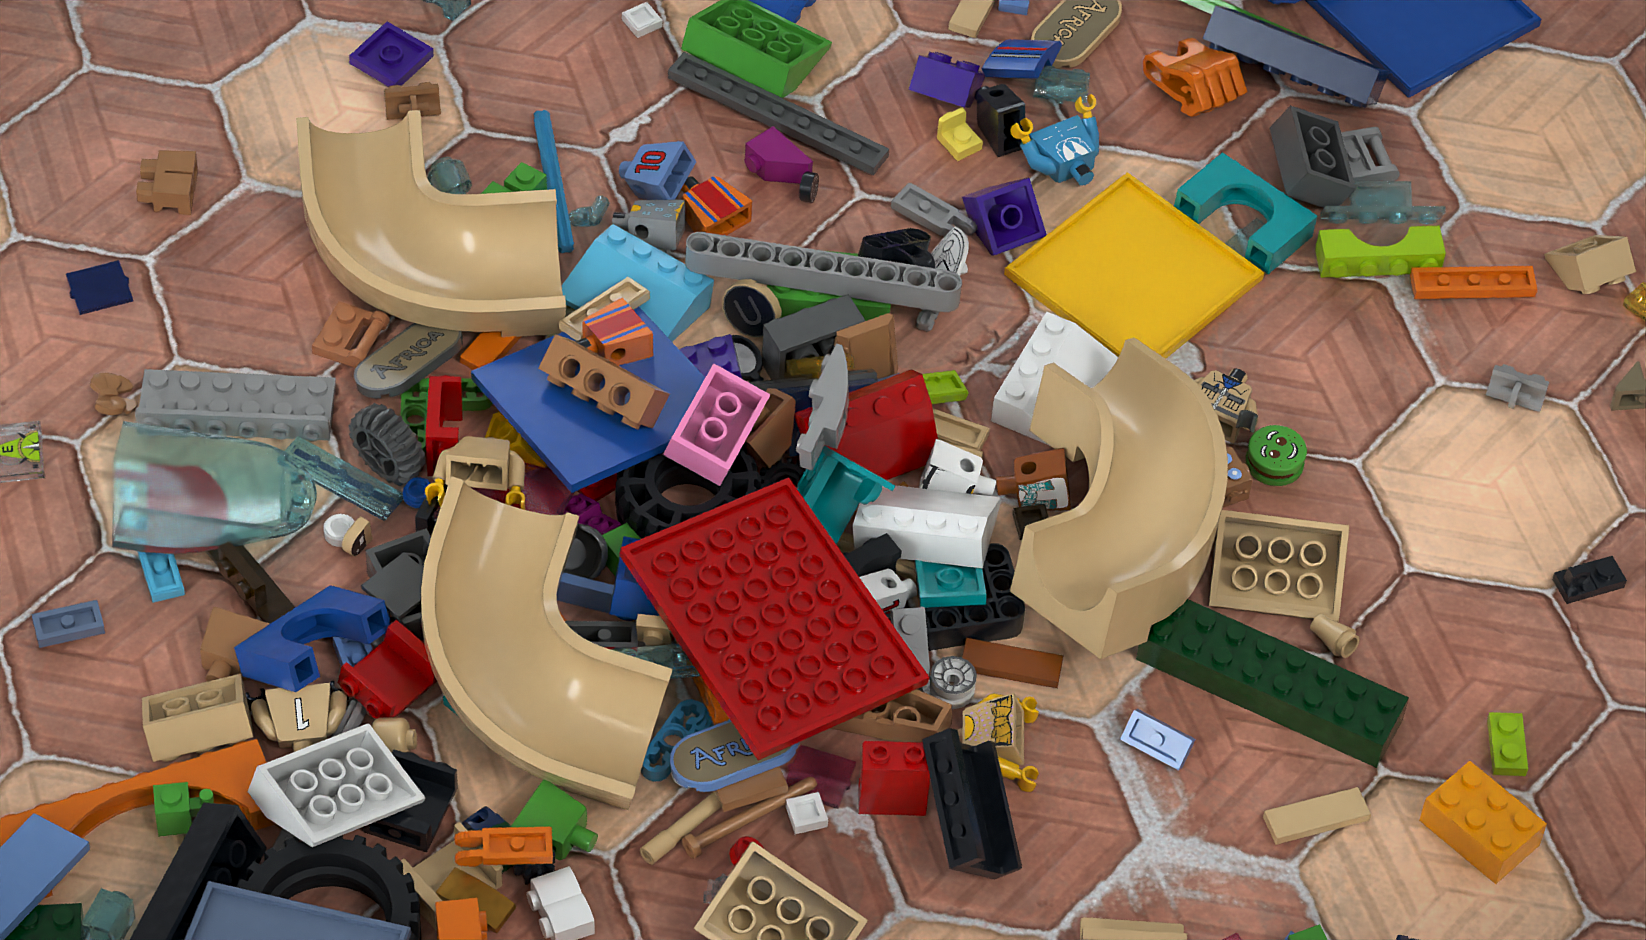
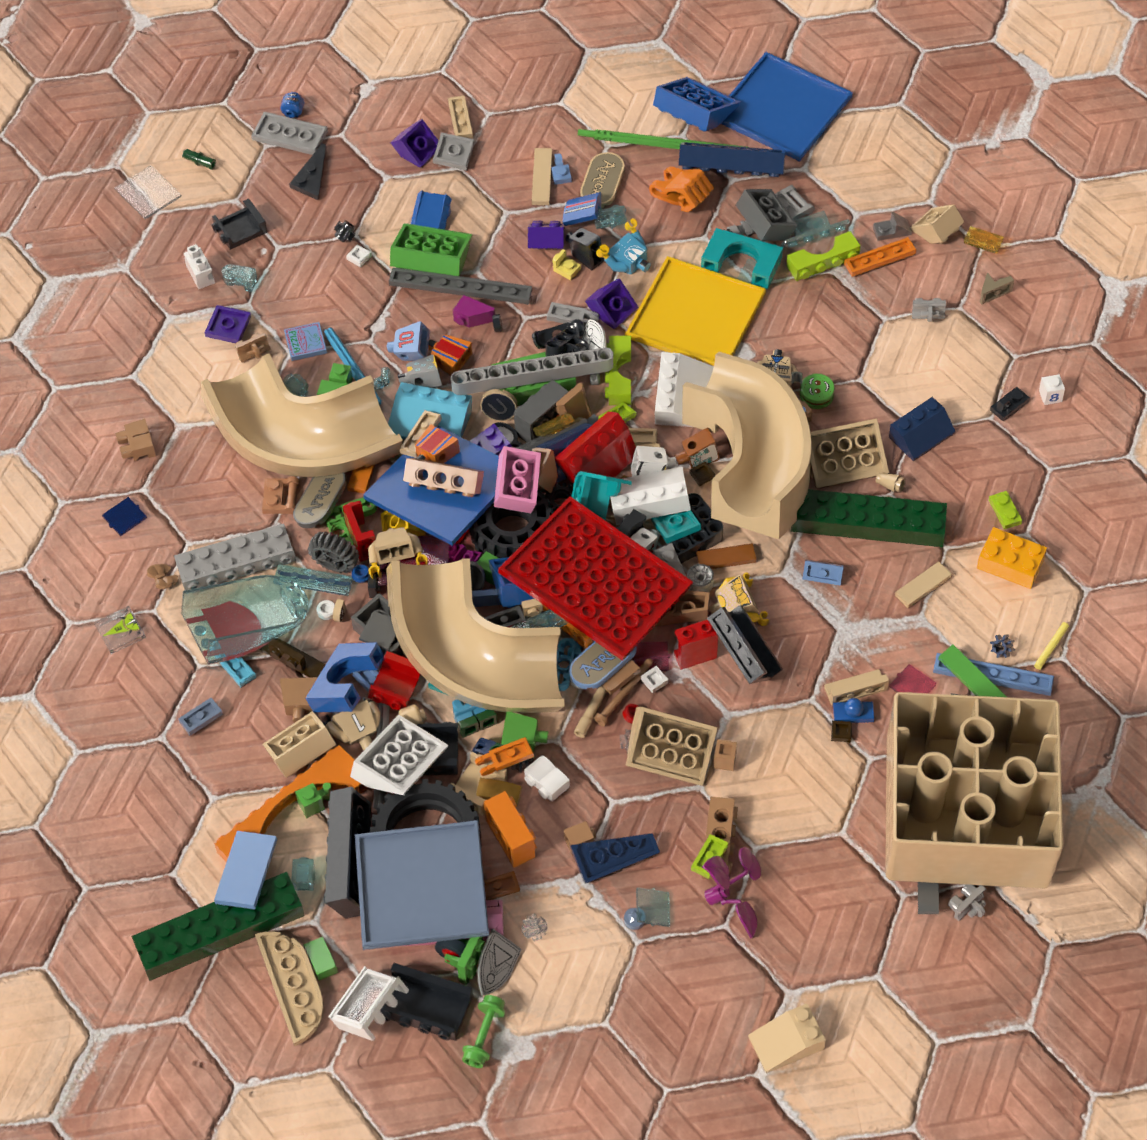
camera: 15 degrees left, 5 degrees up
light grey slope [796,343,849,470] -> none
none -> medium blue tile [284,322,327,361]
none -> dark green hips [452,700,497,738]
none -> black piece [532,319,585,349]
none -> lime arch [605,336,631,405]
none -> light grey piece [726,220,754,237]
none -> flat silver slope [873,212,912,241]
none -> dark blue slope [889,396,955,461]

